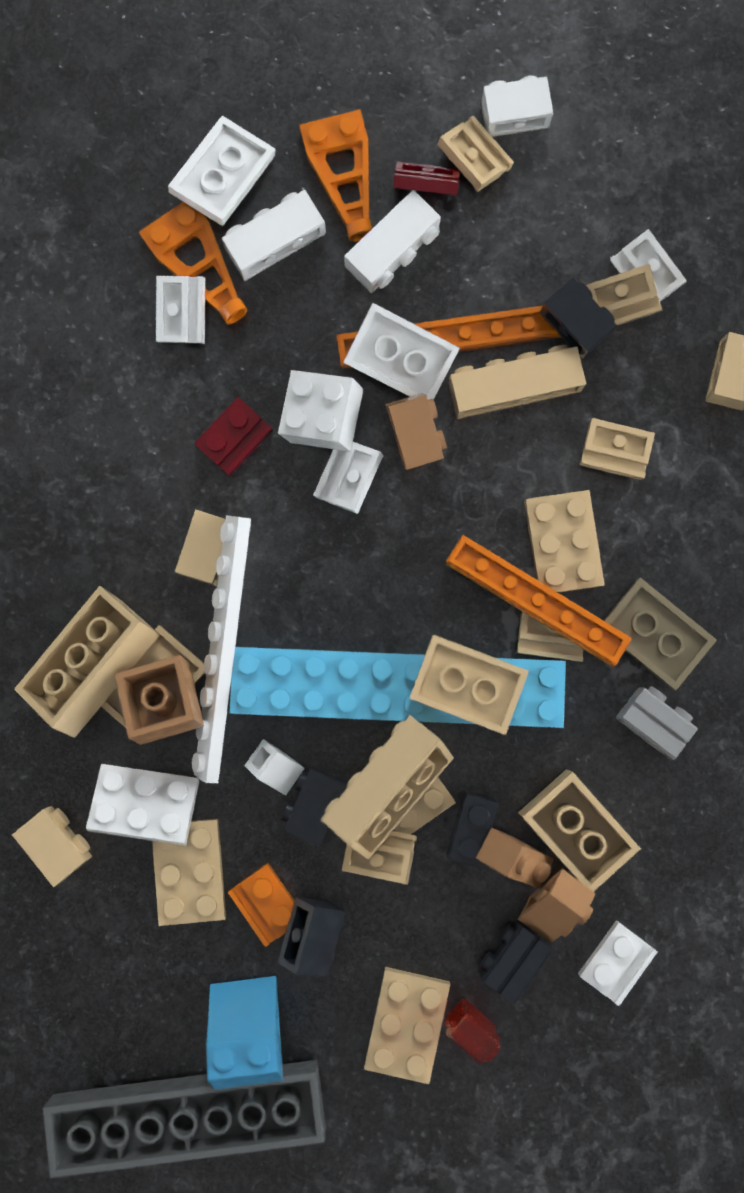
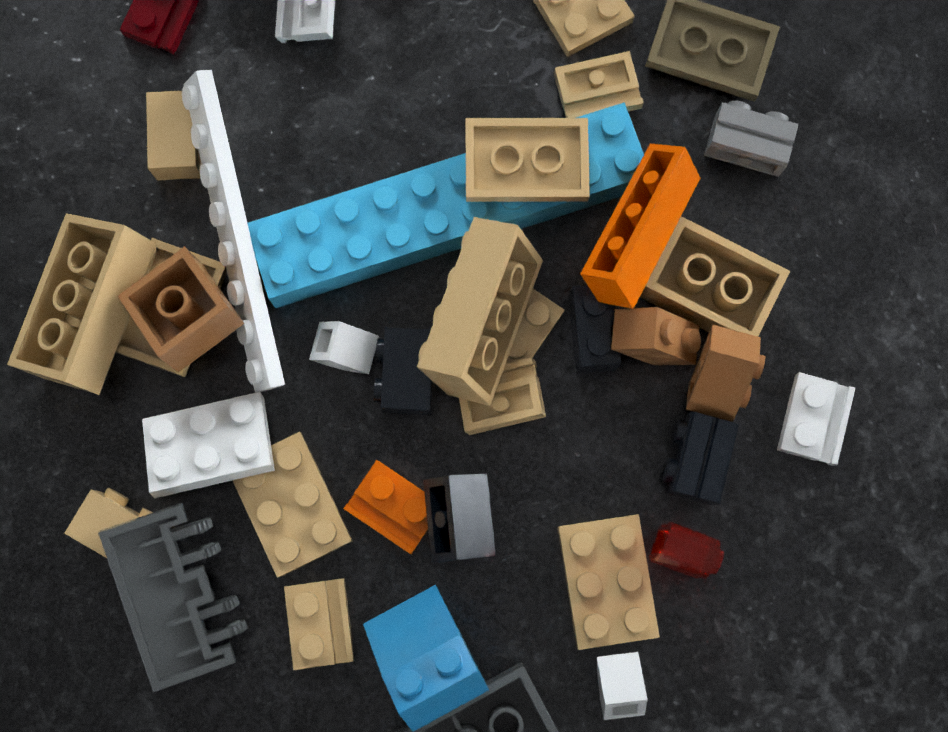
camera: 25 degrees left, 5 degrees down
orange tile [445,535,632,667] -> none
none -> dark grey hinge [98,503,248,693]
none -> tan plate [284,578,355,670]
none -> orange brick [580,143,700,309]
none -> white brick [597,652,647,720]

